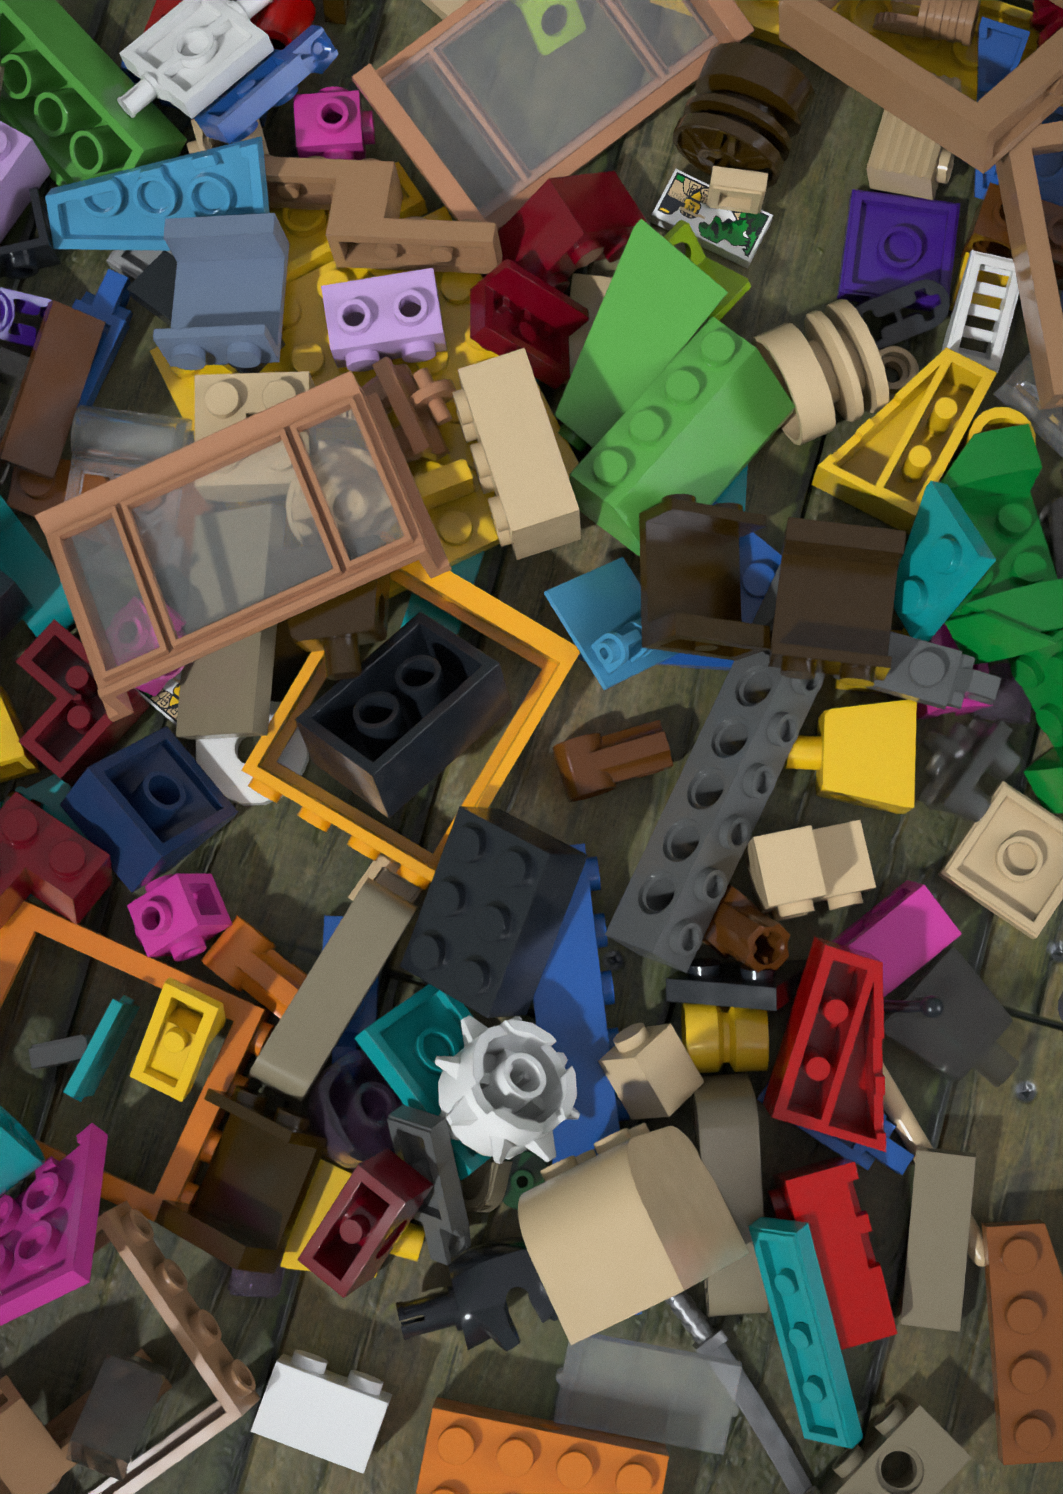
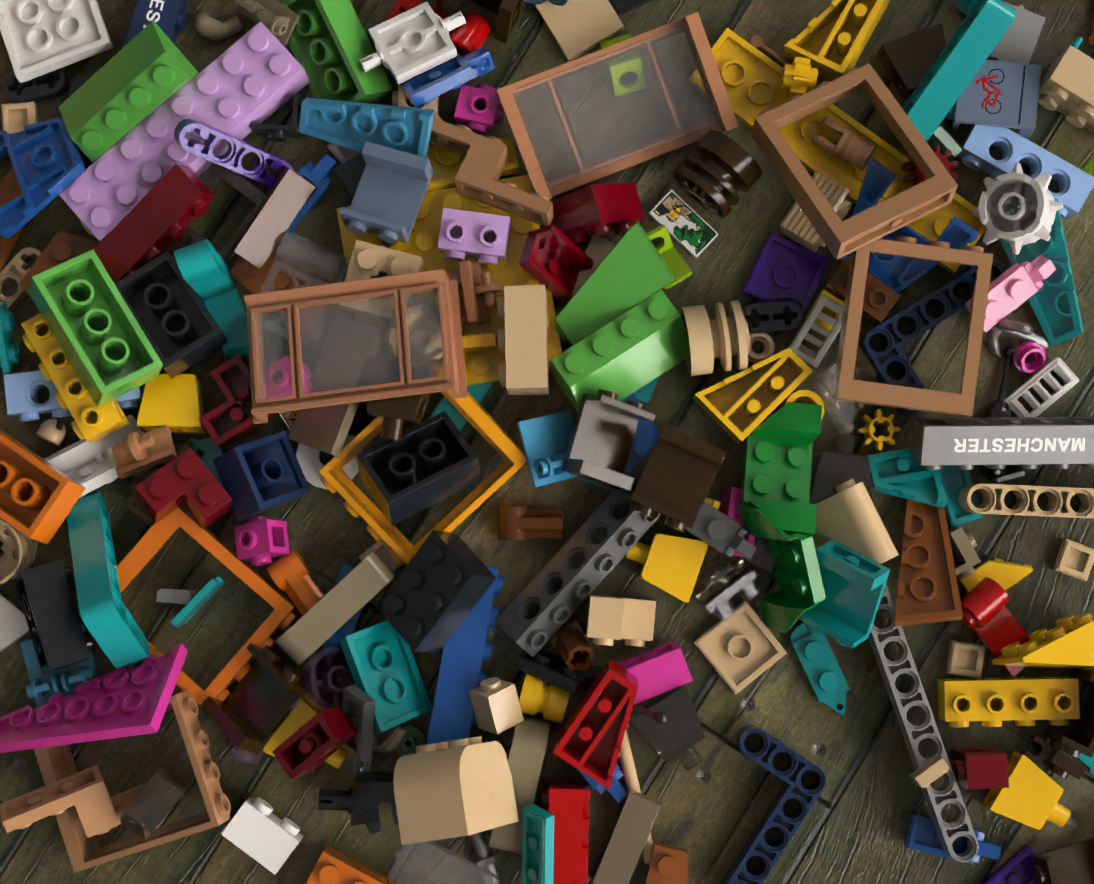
camera: 10 degrees right, 5 degrees up
yellow slope [130,977,226,1102] -> none
white brick [435,1015,580,1164] -> none
tan tile [706,166,768,214] -> none
teal wing [893,481,996,642] -> none

